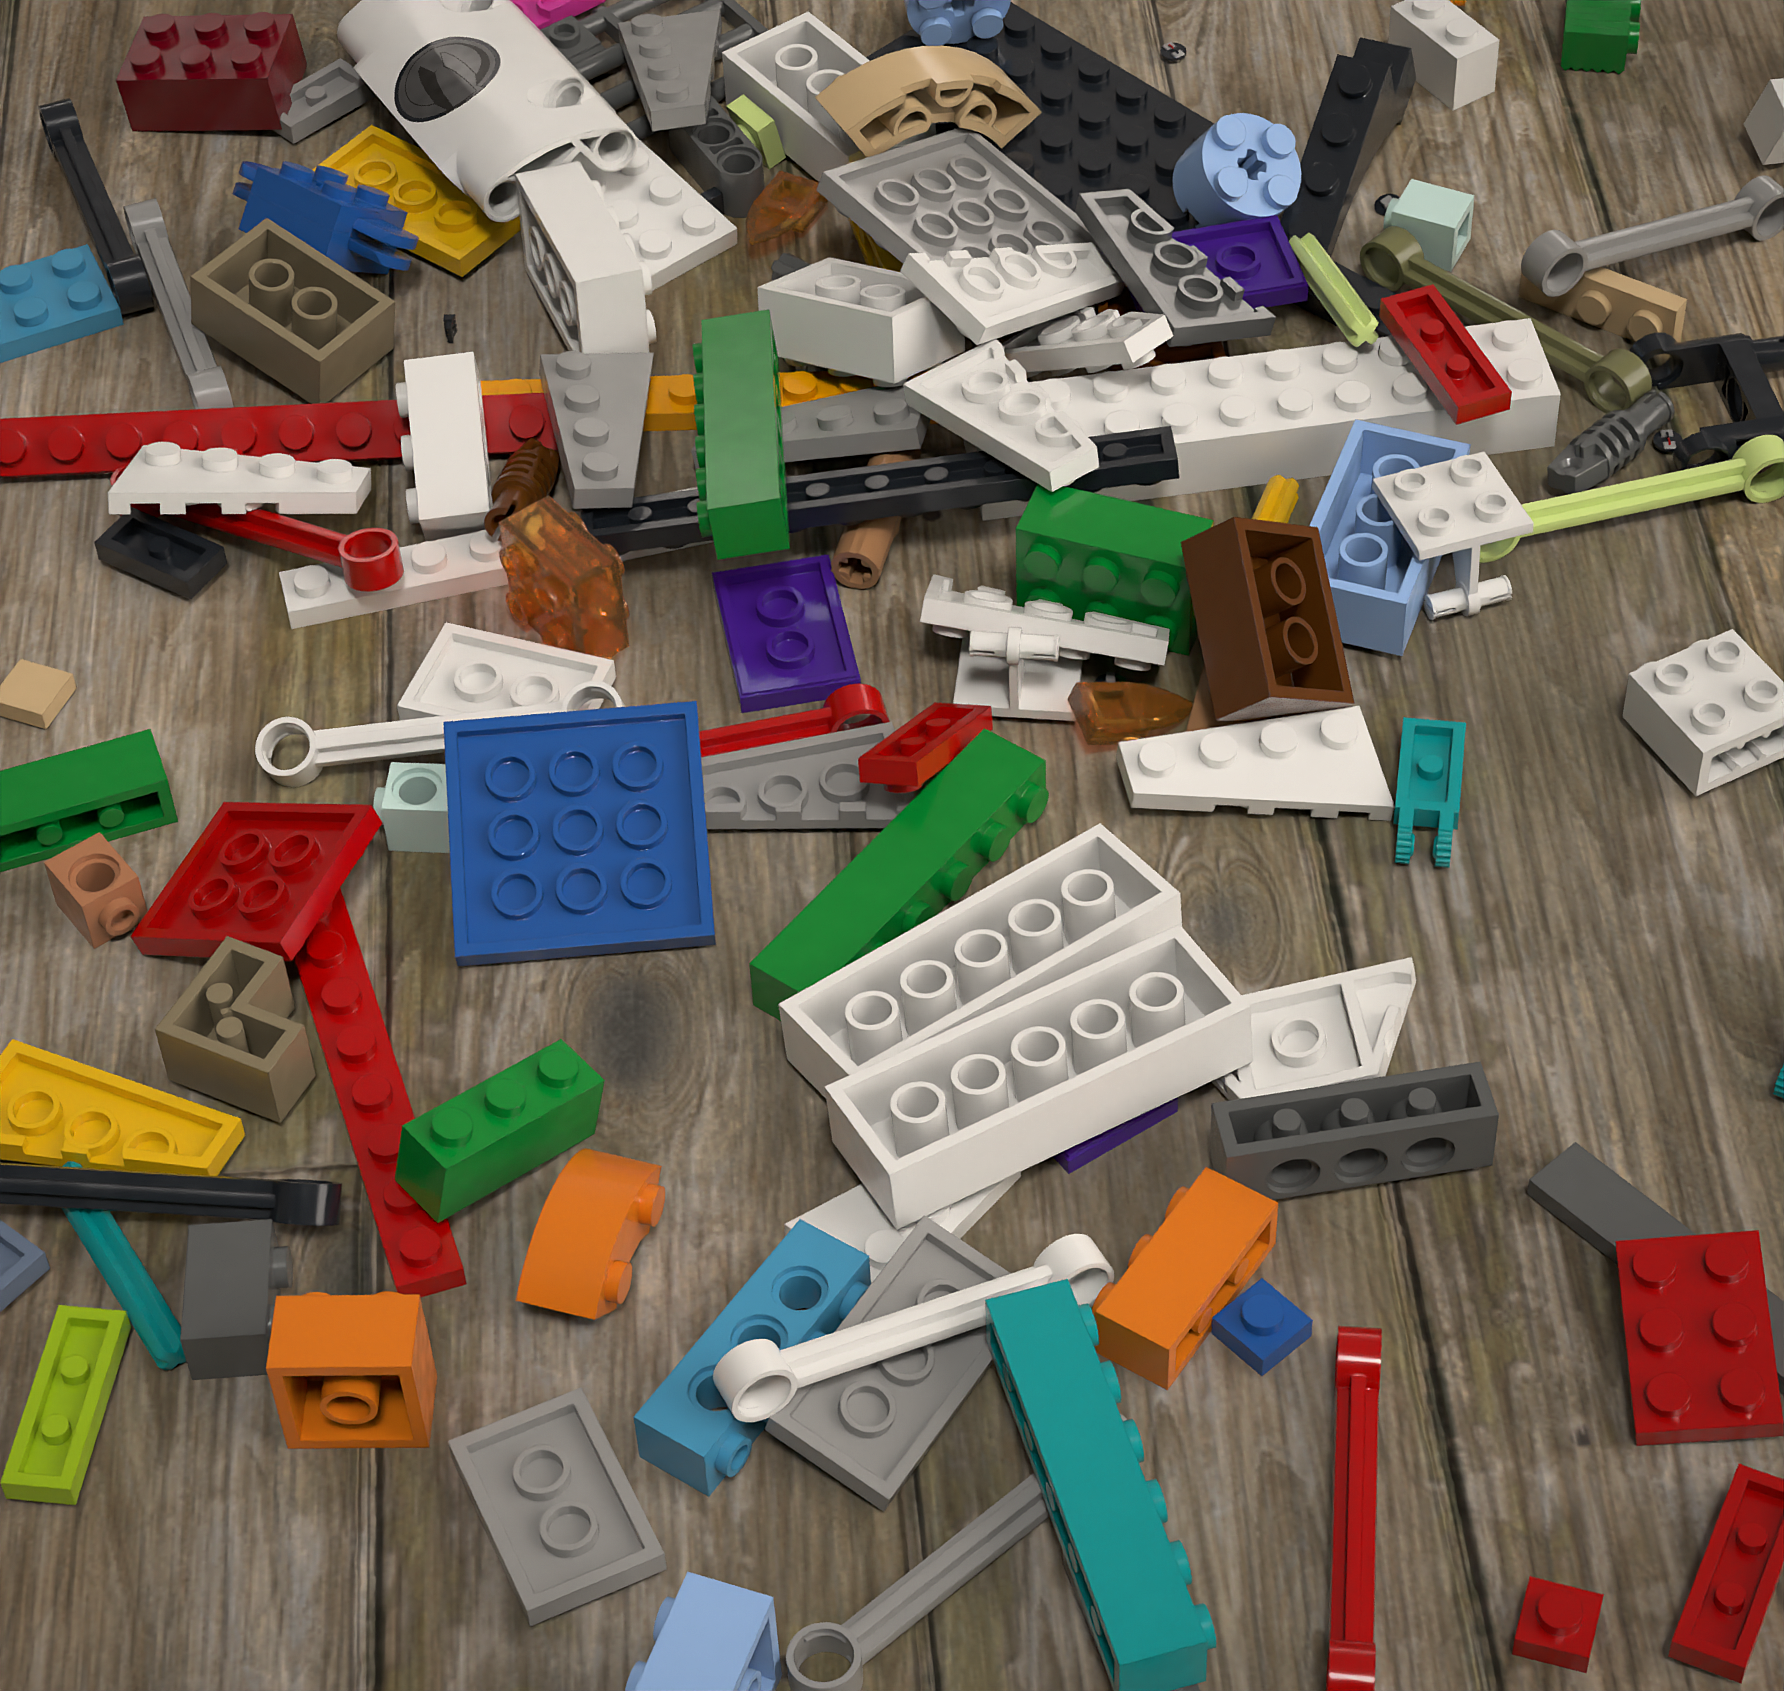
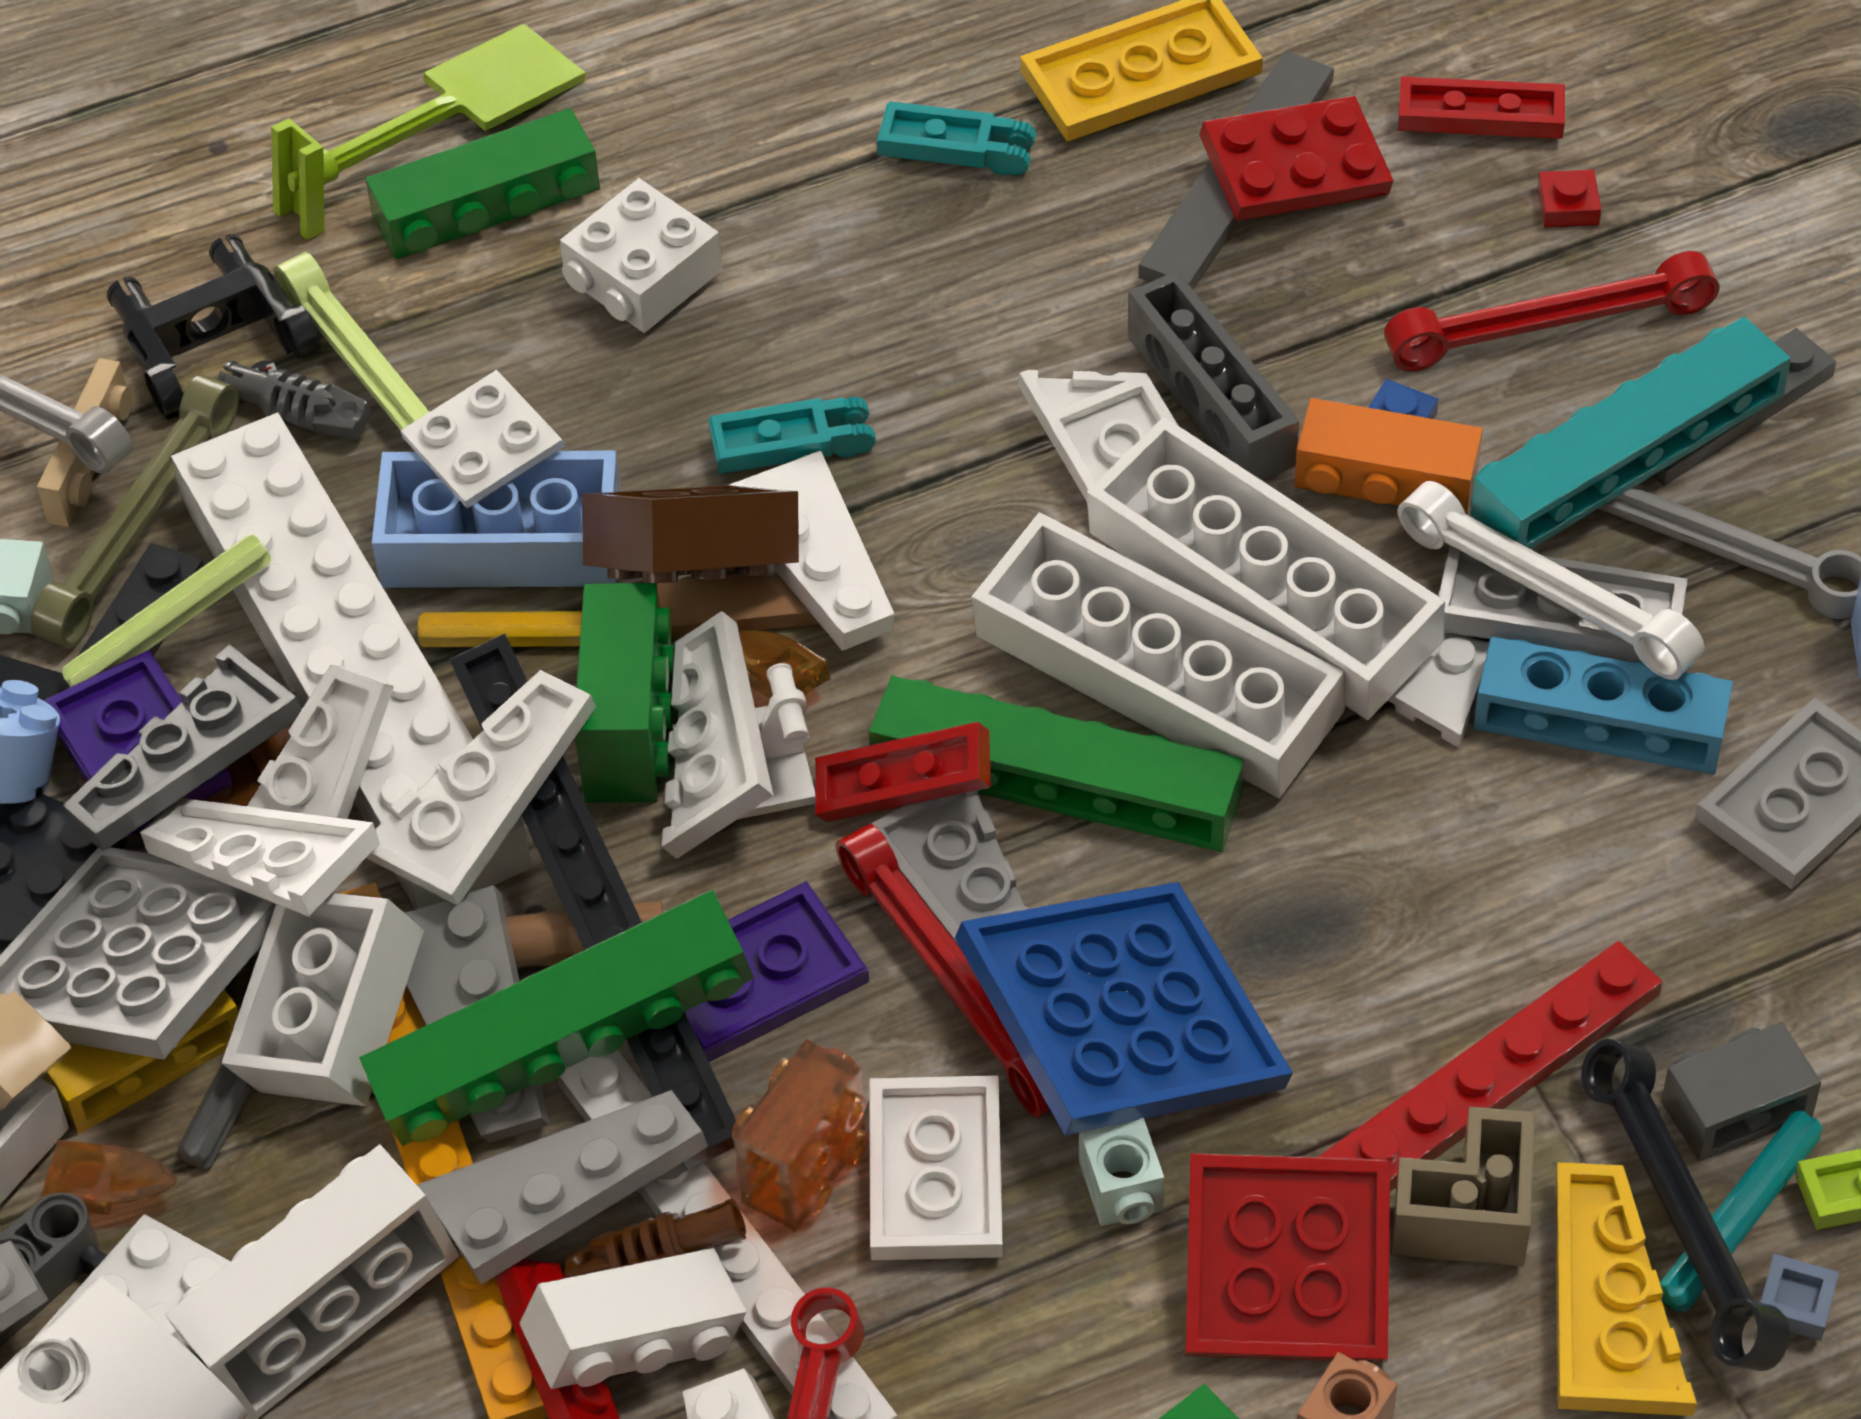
camera: 110 degrees left, 5 degrees up
white piece [255,680,626,787] -> none
orange brick [266,1291,437,1449] -> none
green brick [395,1039,605,1223] -> none
orange brick [516,1148,665,1320] -> none
red plate [1379,284,1512,425] -> none

